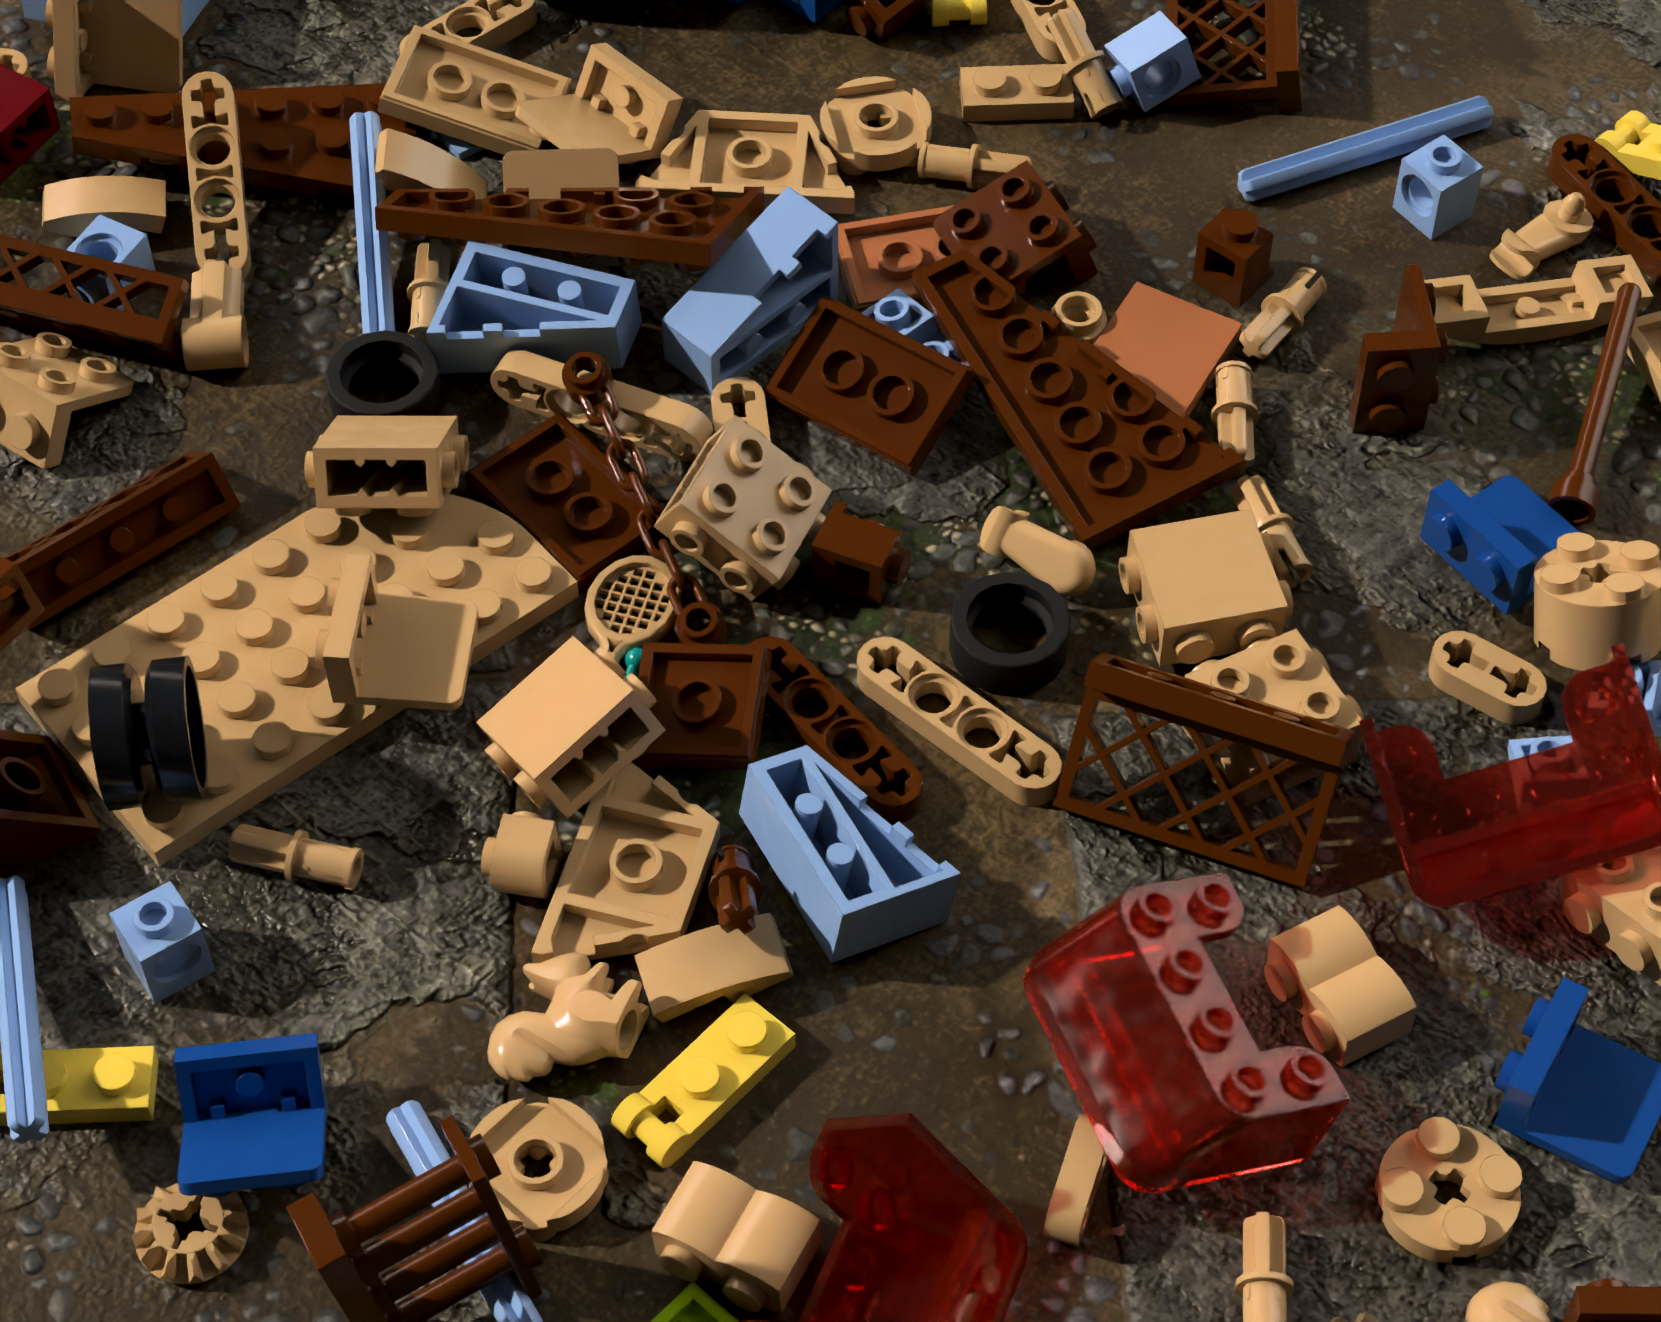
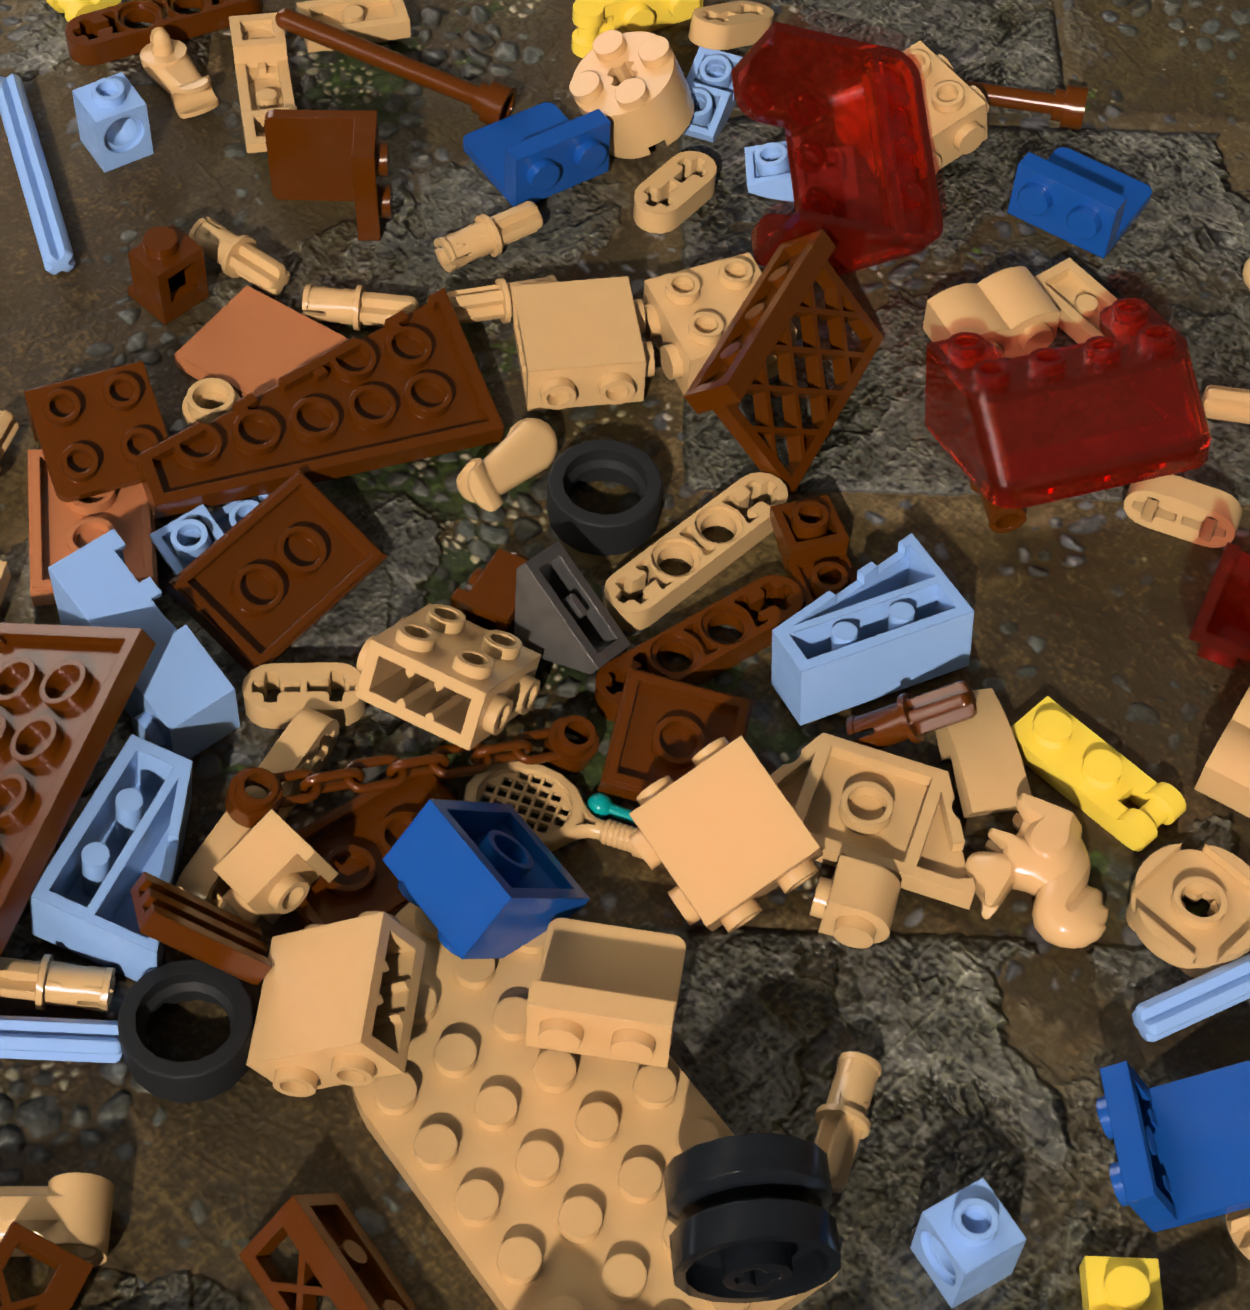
camera: 90 degrees left, 0 degrees up
tan plate [1375,1117,1522,1263] -> none
none -> reddish brown tile [130,871,272,985]
none -> tan brick [213,809,339,925]
none -> blue slope [382,799,590,959]
none -> tan axle [434,201,543,273]
none -> flat silver slope [514,540,631,675]
none -> reddish brown slope [770,494,857,608]
none -> tan plate [1034,257,1147,364]

